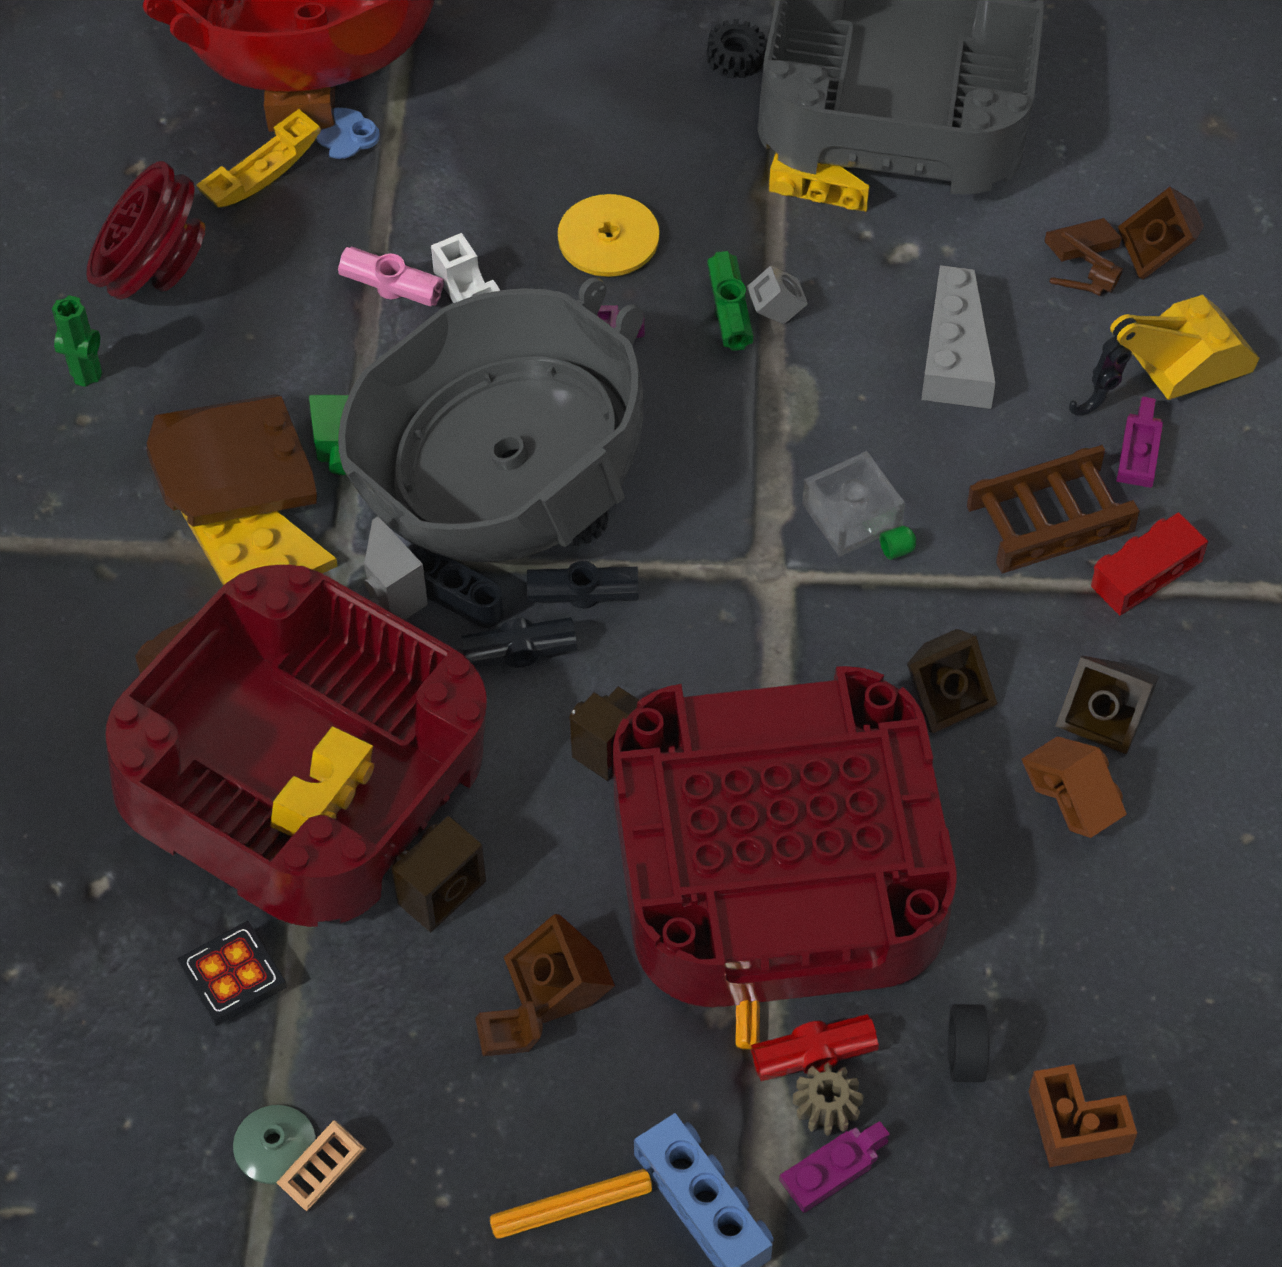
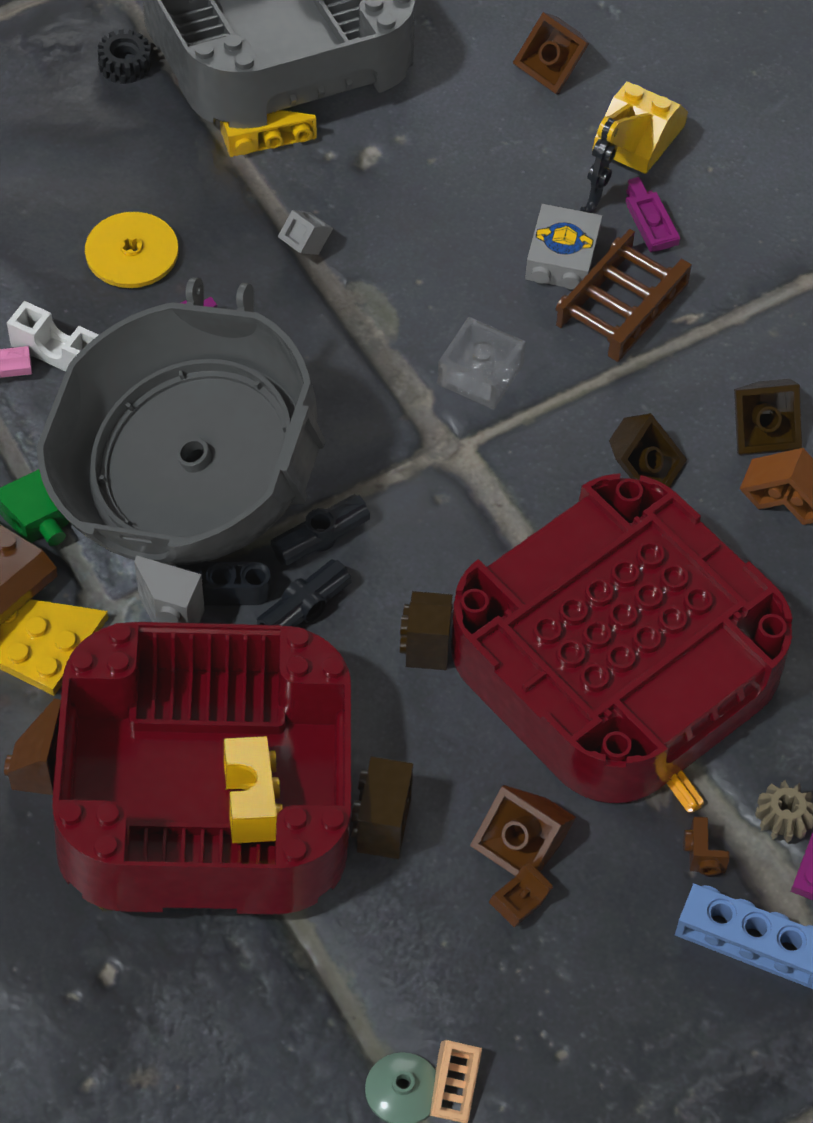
camera: 35 degrees left, 0 degrees up
tile [177,920,287,1026] -> none
light orange axle [490,1169,652,1239] -> none
green piece [707,251,753,351] -> none
red piece [751,1014,879,1081] -> none
green piece [879,526,917,560] -> none
light grey wedge [921,265,996,409] -> none
reddish brown tile [1044,218,1122,261] -> none
reddish brown plant [1049,231,1123,296] -> none
red brick [1091,512,1208,616] -> none
none -> light grey panel [525,204,602,289]
none -> reddish brown bracket [683,817,730,876]

